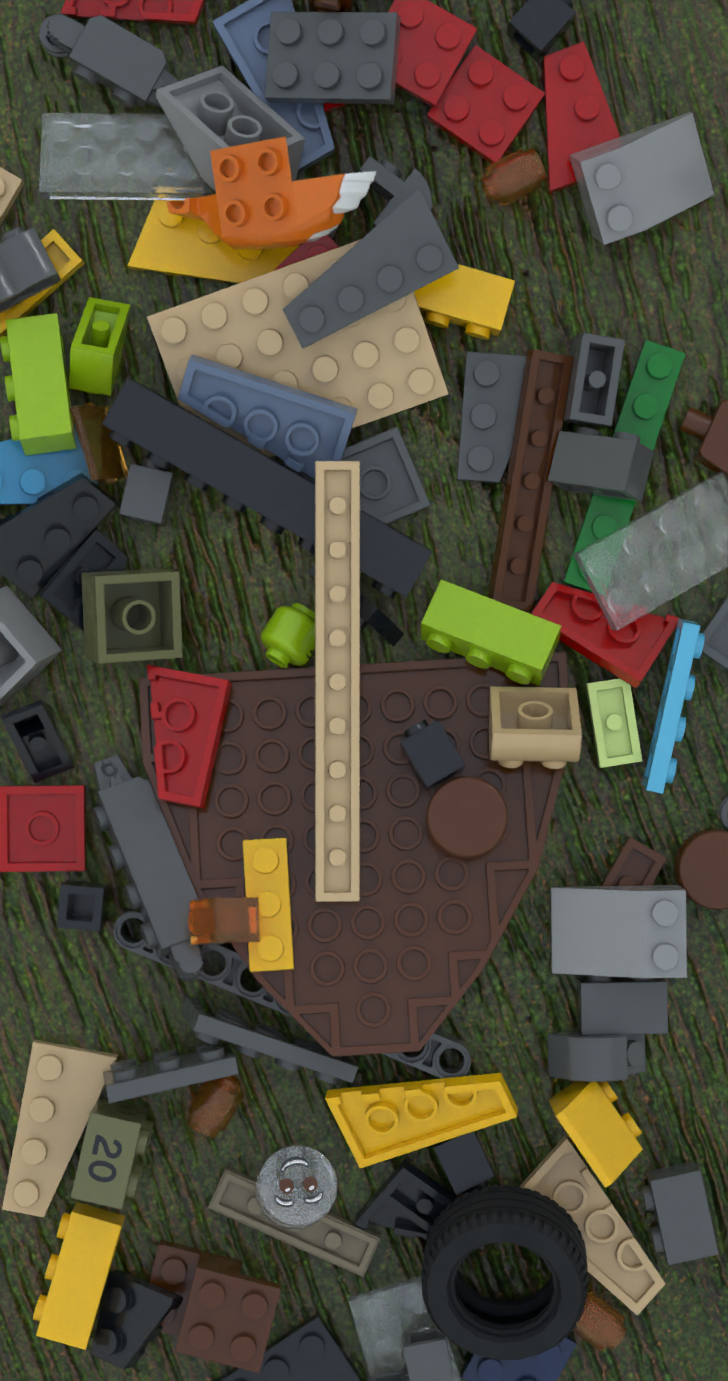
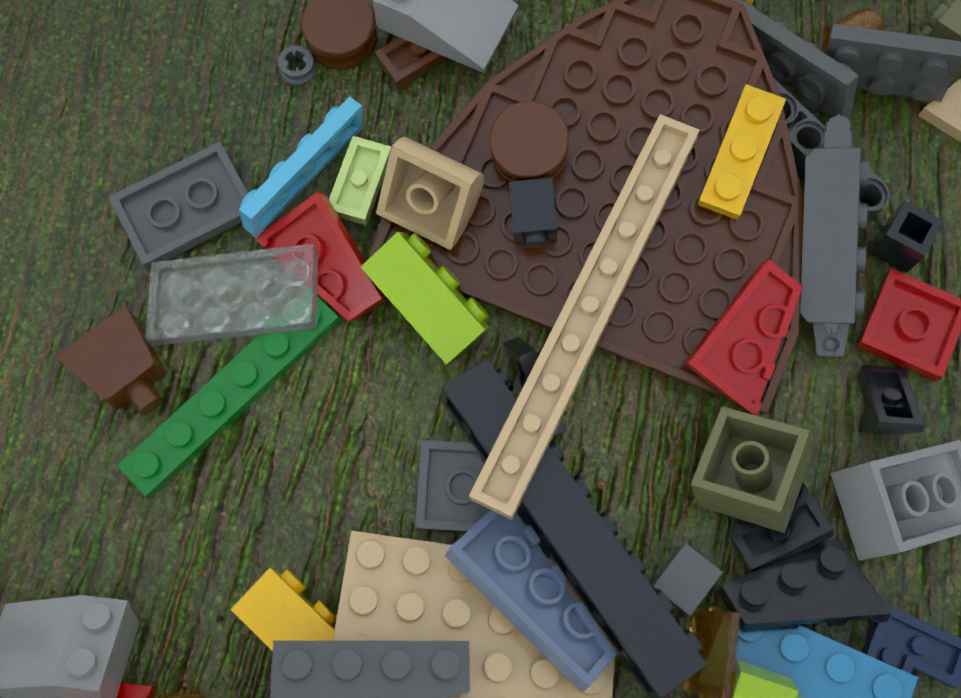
camera: 150 degrees left, 15 degrees down
clear orange brick [188,898,260,945] -> none
lime head [260,603,315,669] -> none
dark grey wing [456,352,527,484] -> none
reddish brown plate [488,349,573,612] -> none
dark grey brick [548,427,654,502] -> none
dark grey brick [563,333,625,429] -> none

